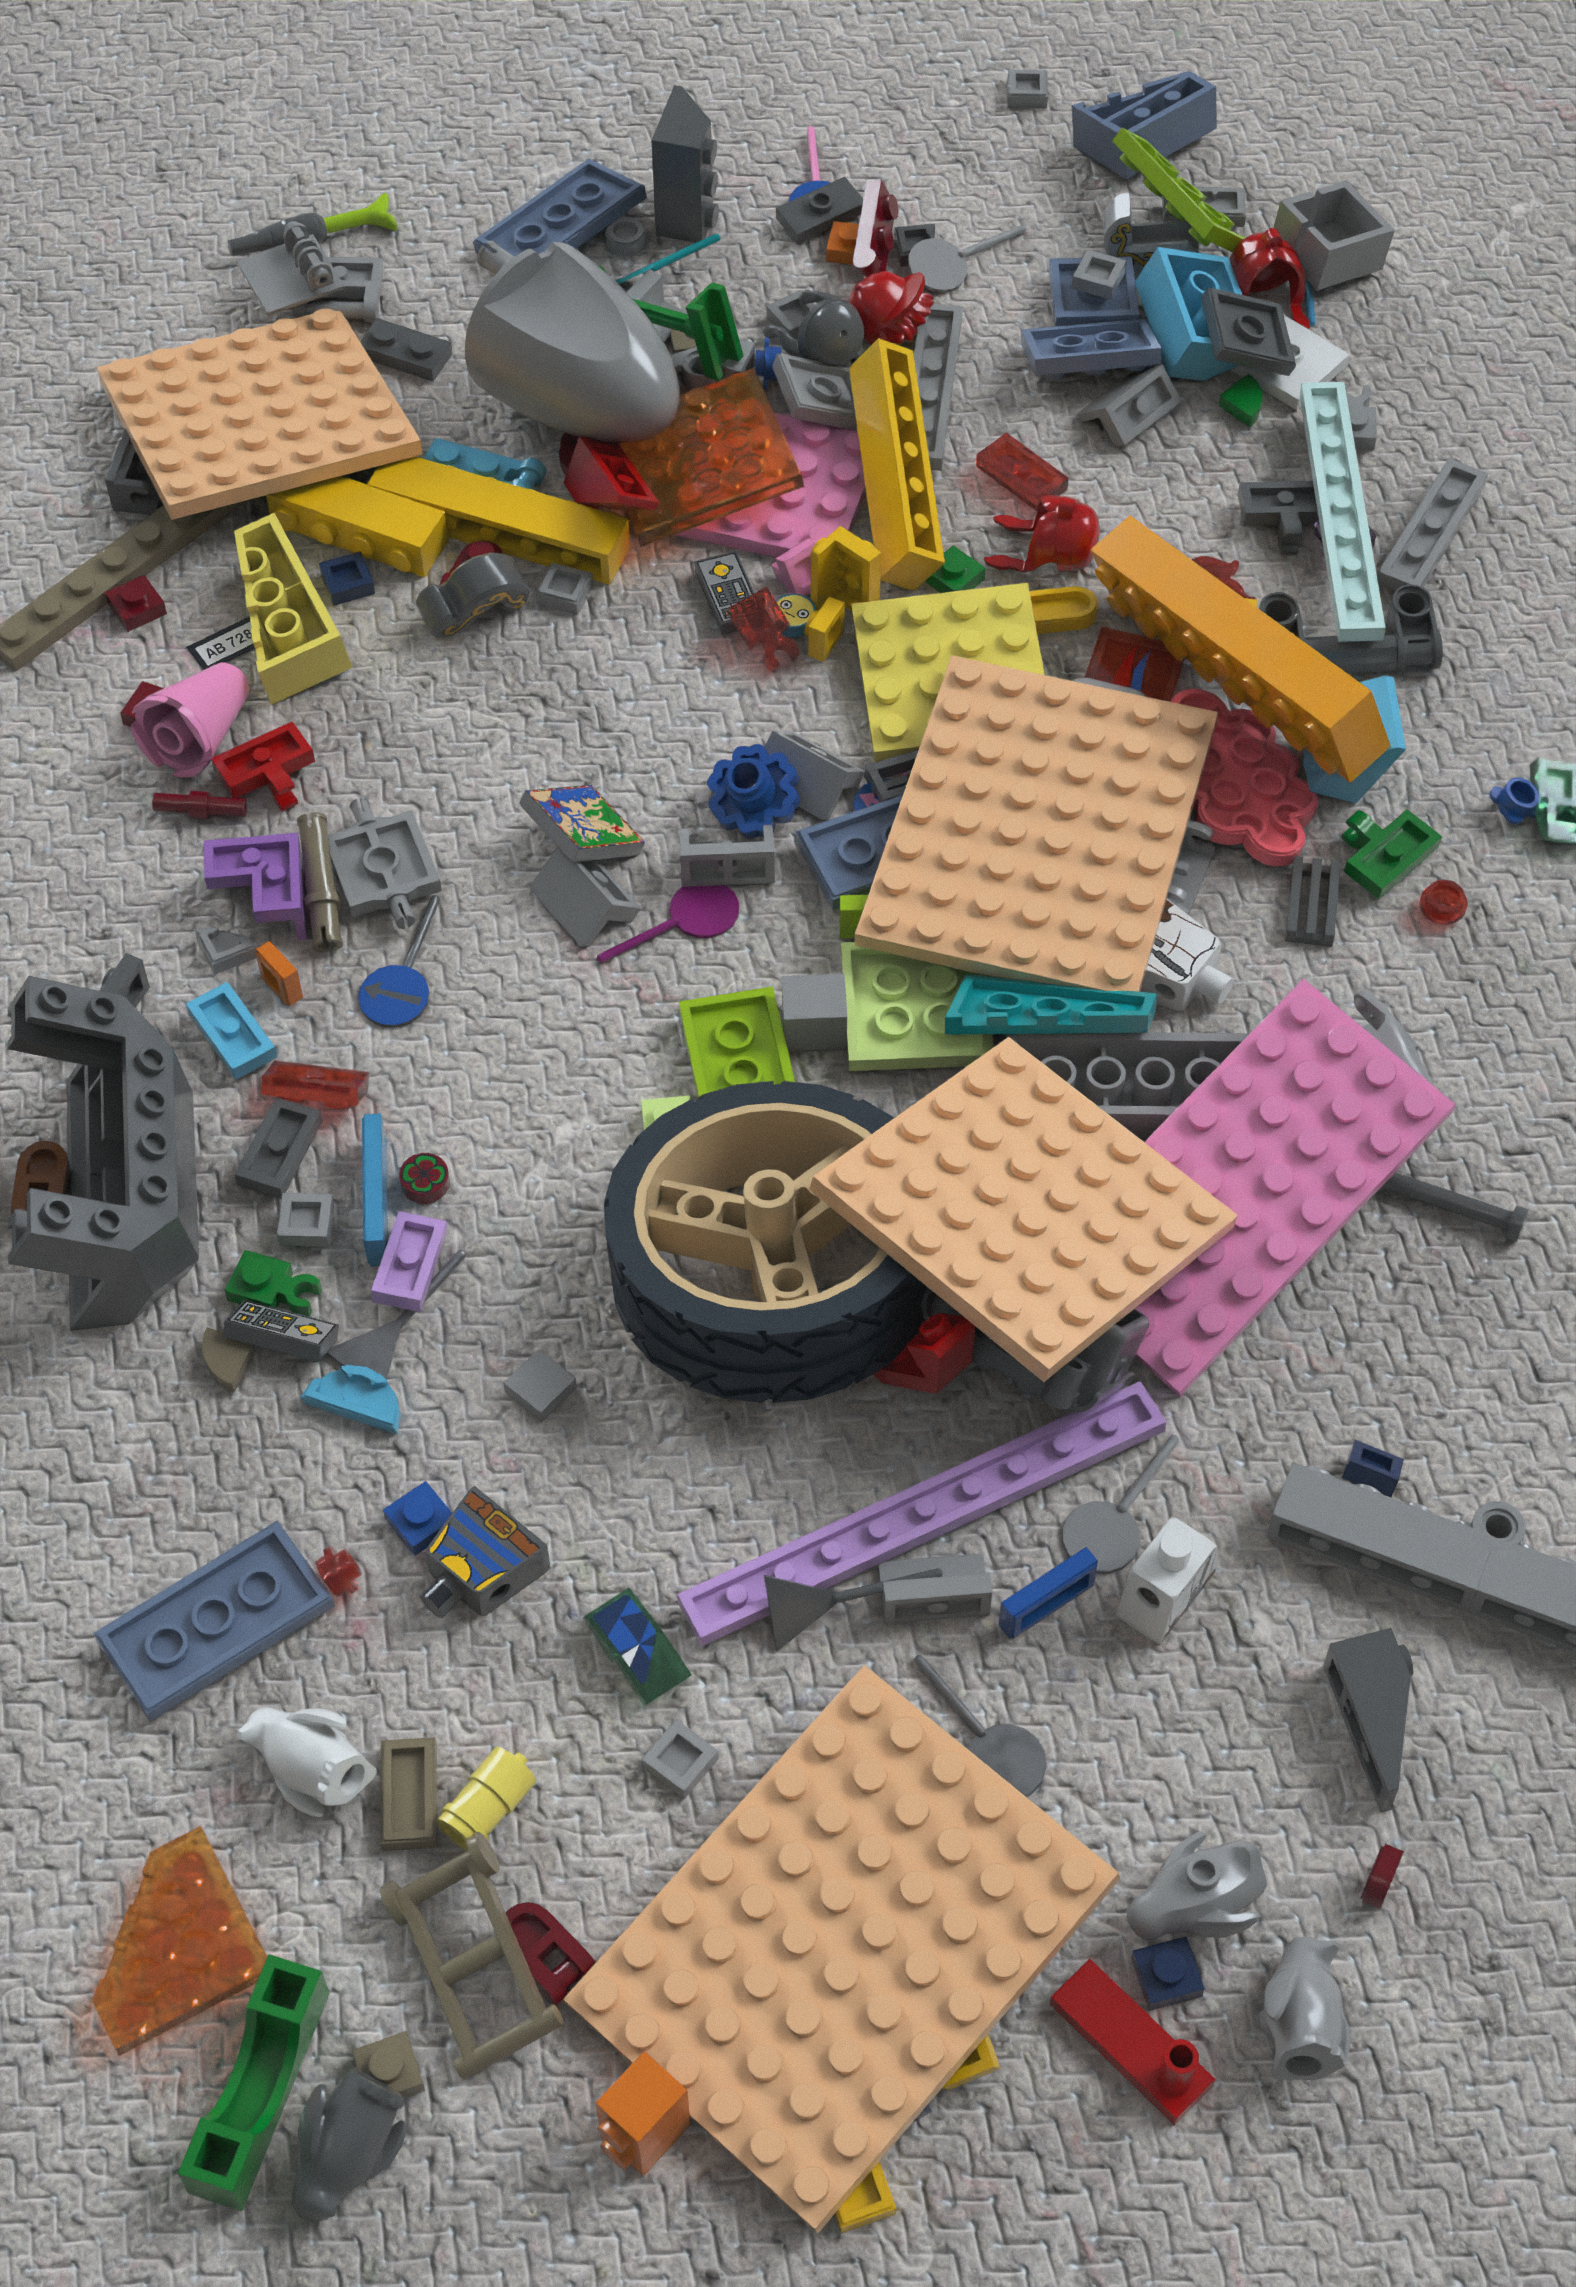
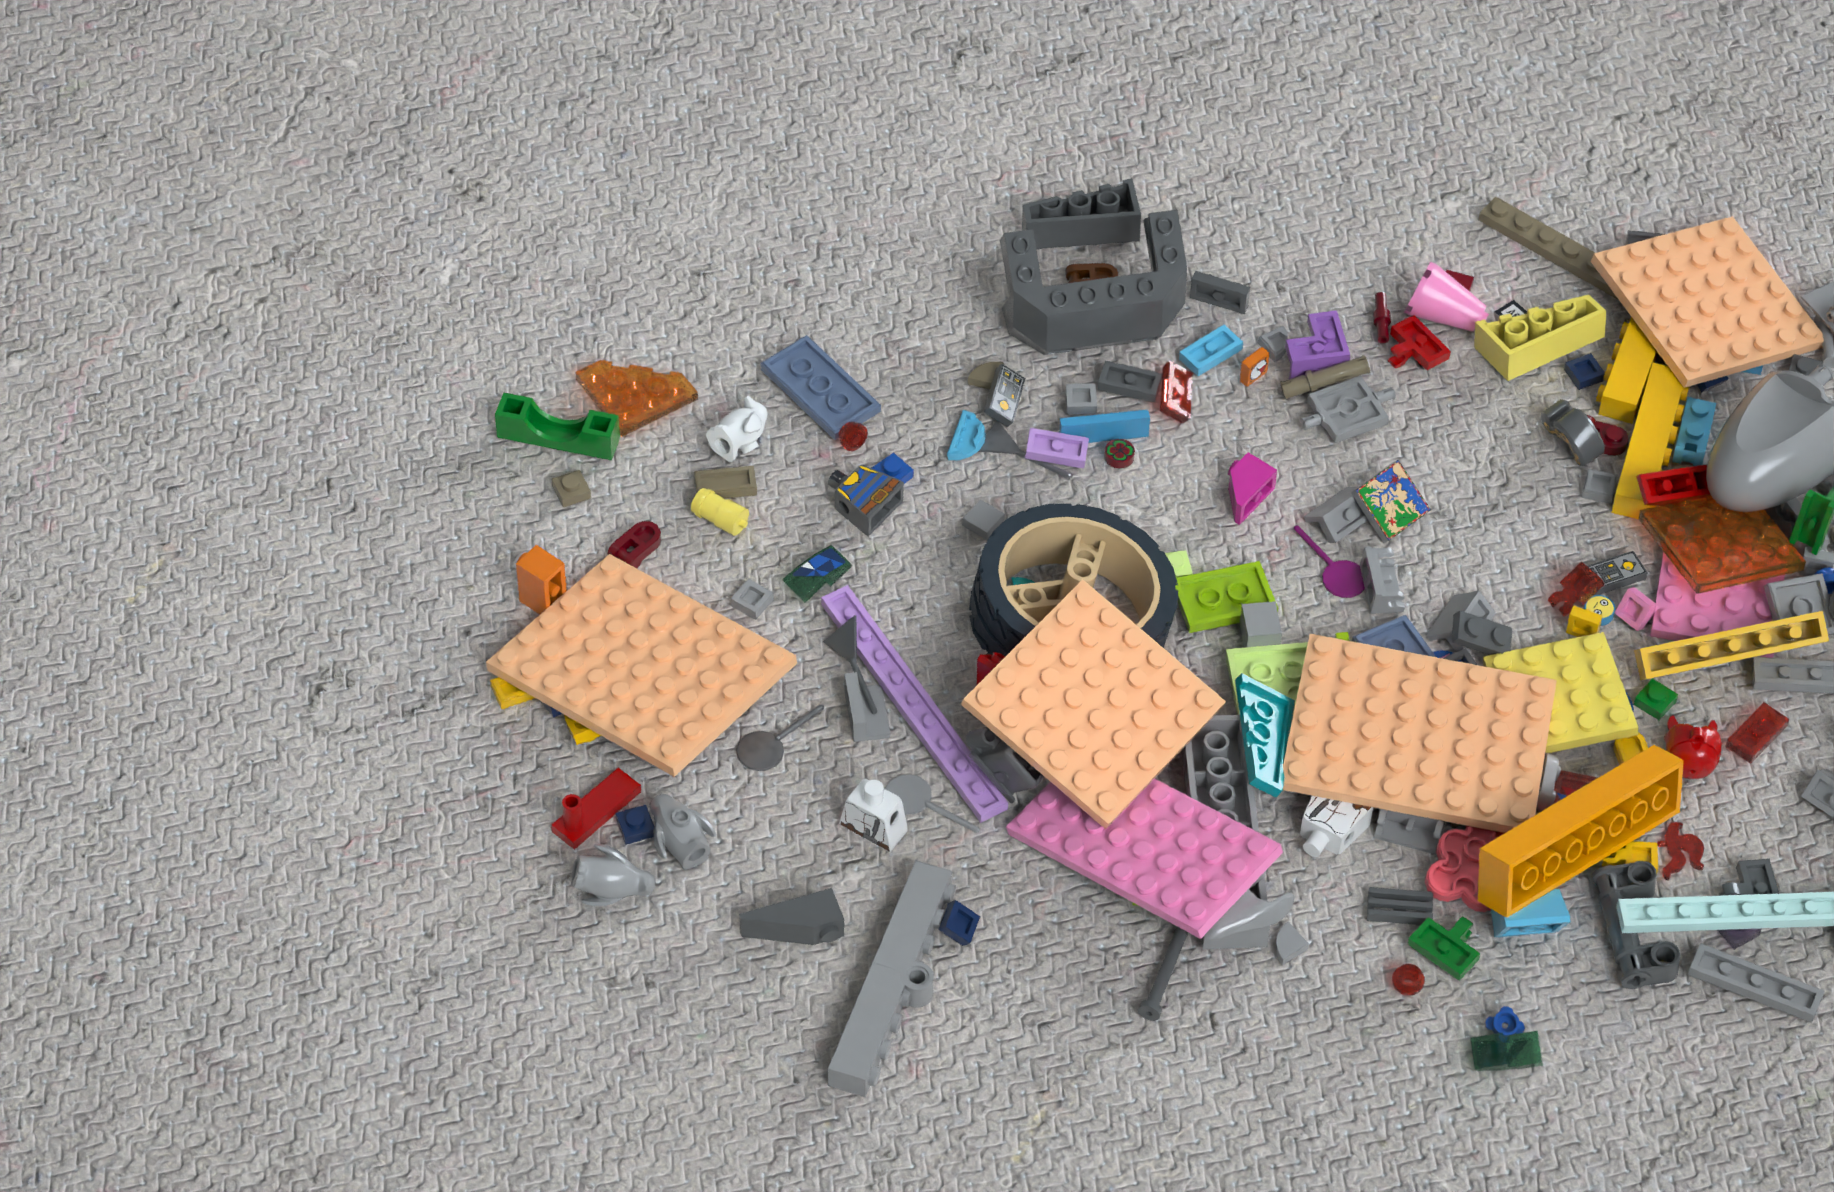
camera: 85 degrees right, 5 degrees down
dark red plate [105,574,167,632] -> none
green plate [224,1250,322,1317] -> none
dark grey animal [292,2067,407,2222] -> none
blue piece [358,895,440,1028] -> none
dark tan piece [380,1832,564,2080] -> none
blue plant [707,744,801,839] -> none
yellow bracket [810,526,881,612] -> none
blue tile [998,1547,1098,1639] -> none
dark red tile [1360,1843,1404,1910] -> none
none -> dark pink slope [1228,452,1277,525]
none -> dark grey plate [1451,611,1512,655]

